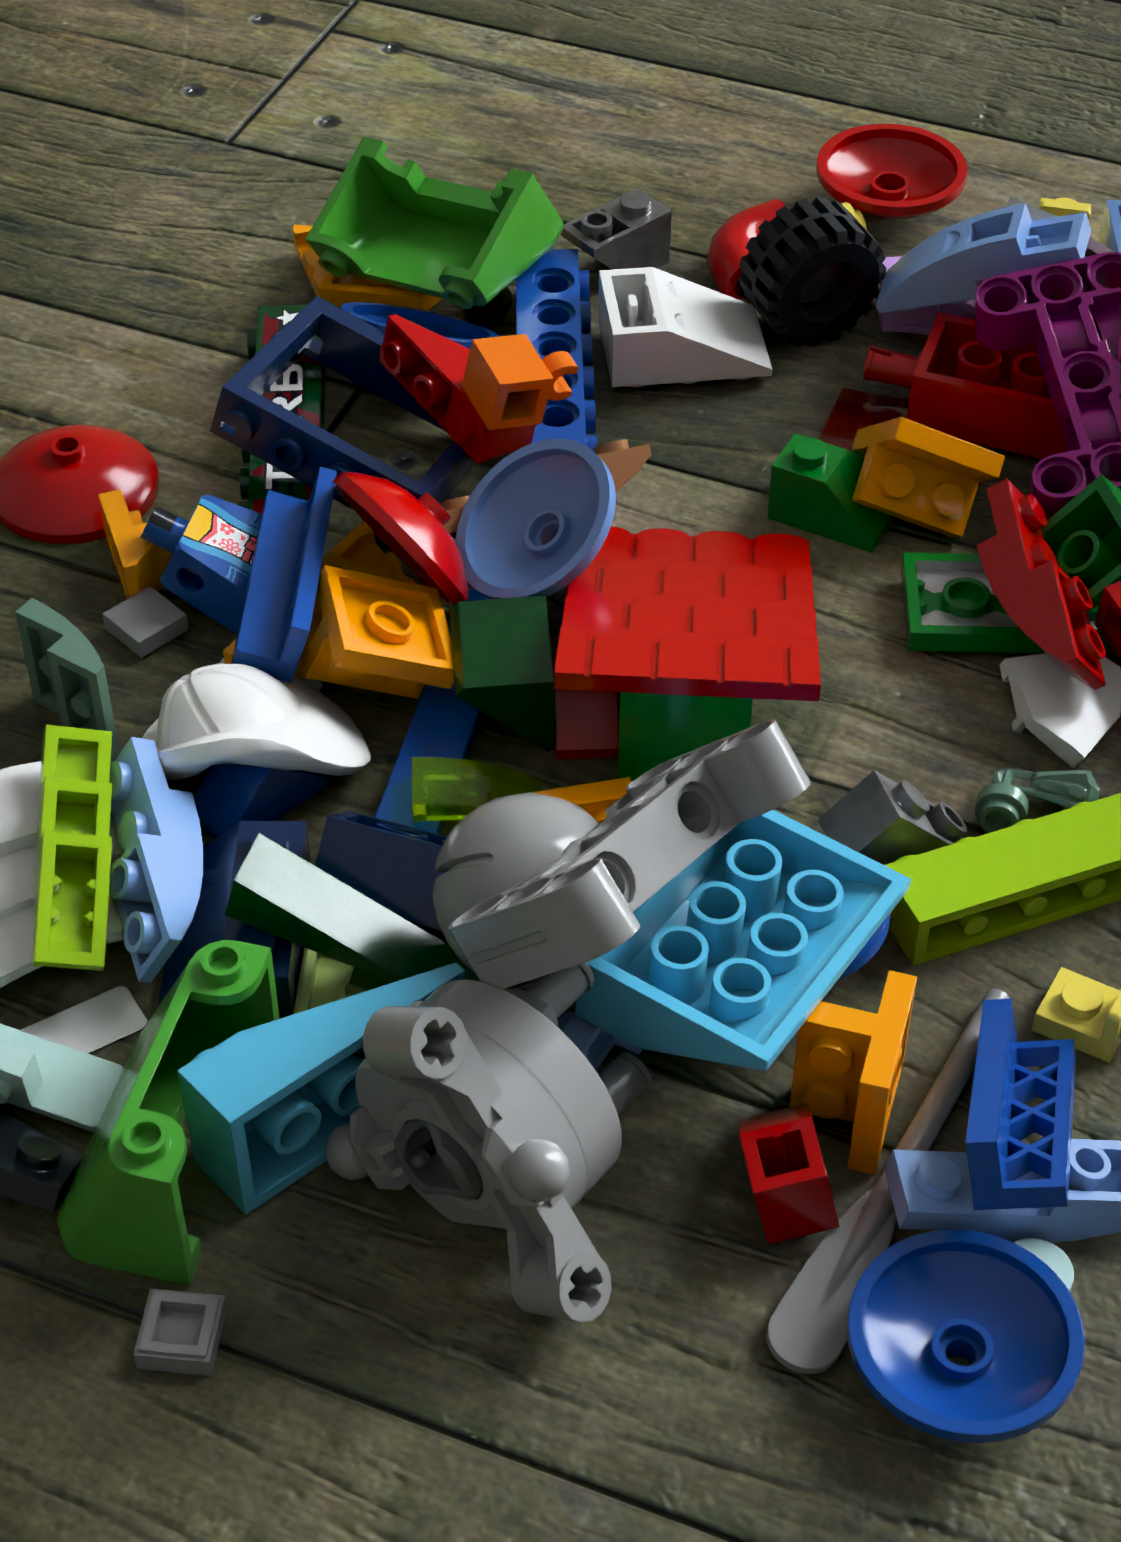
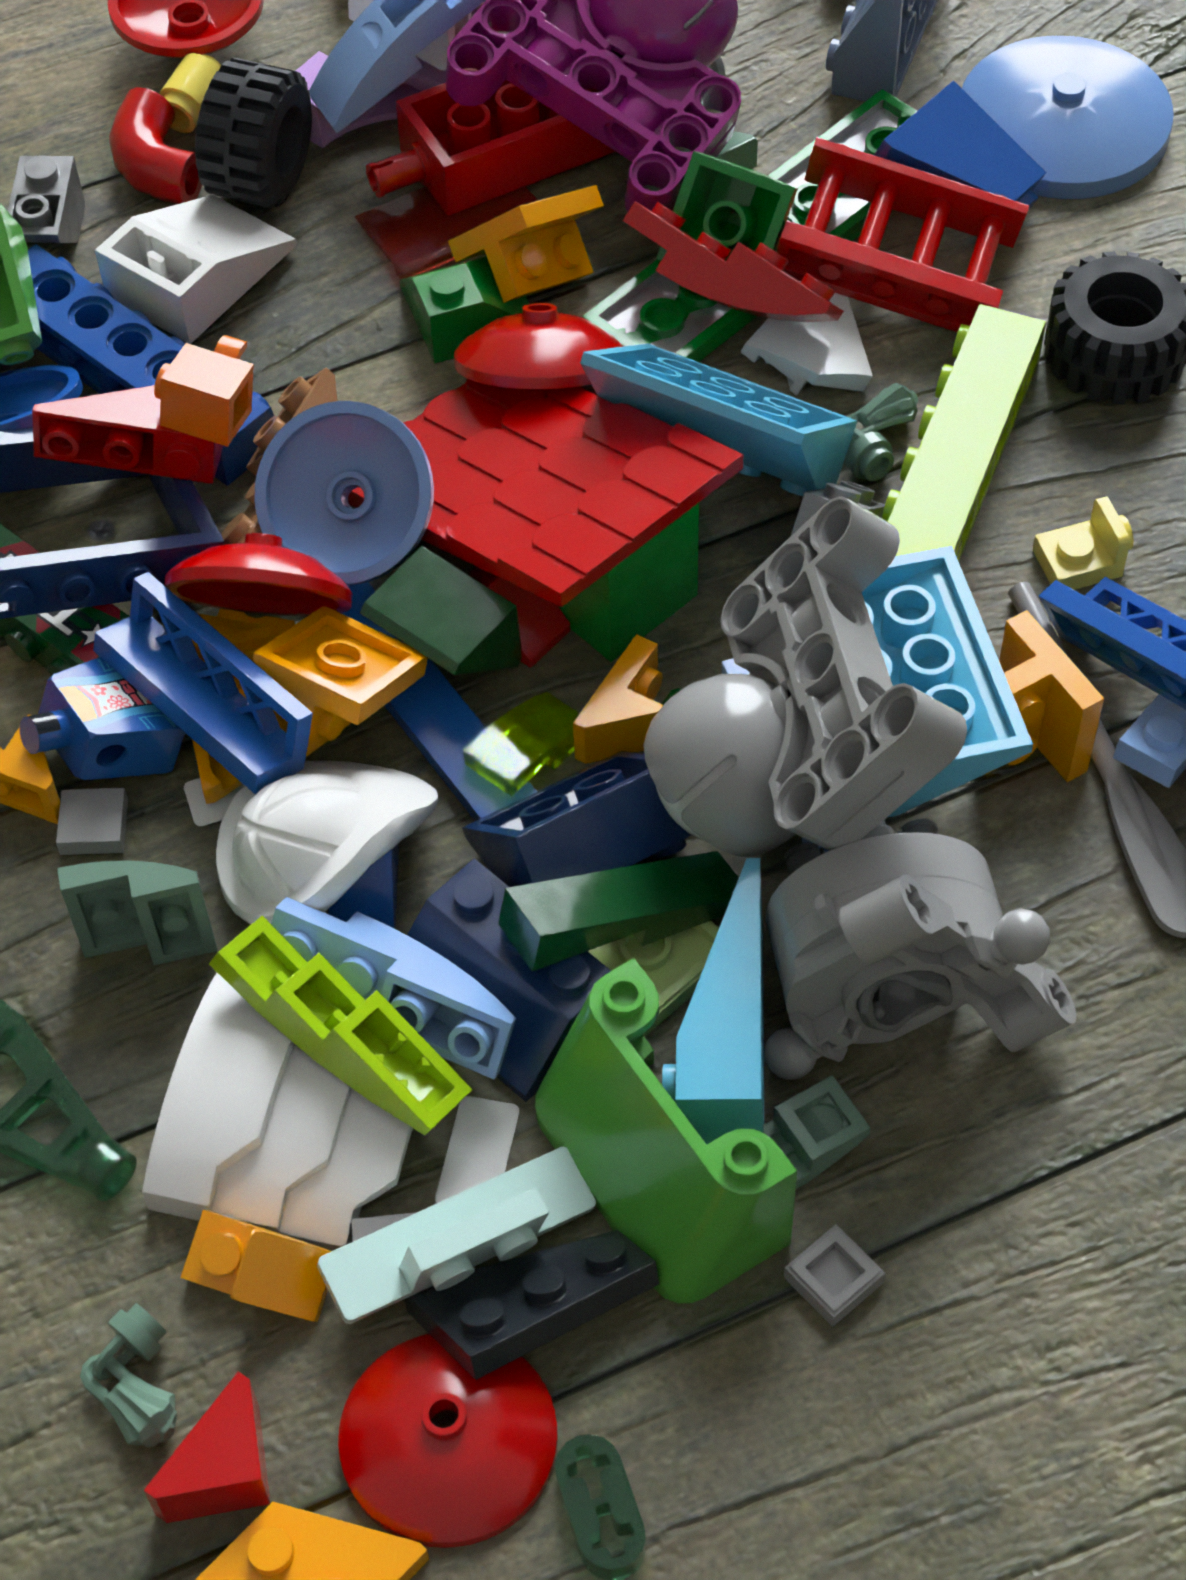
camera: 45 degrees left, 10 degrees up
red slope [738,1103,840,1244] -> none
none -> red dish [454,303,623,389]
none -> medium azure slope [580,343,857,496]
none -> sand green slope [763,1075,871,1189]

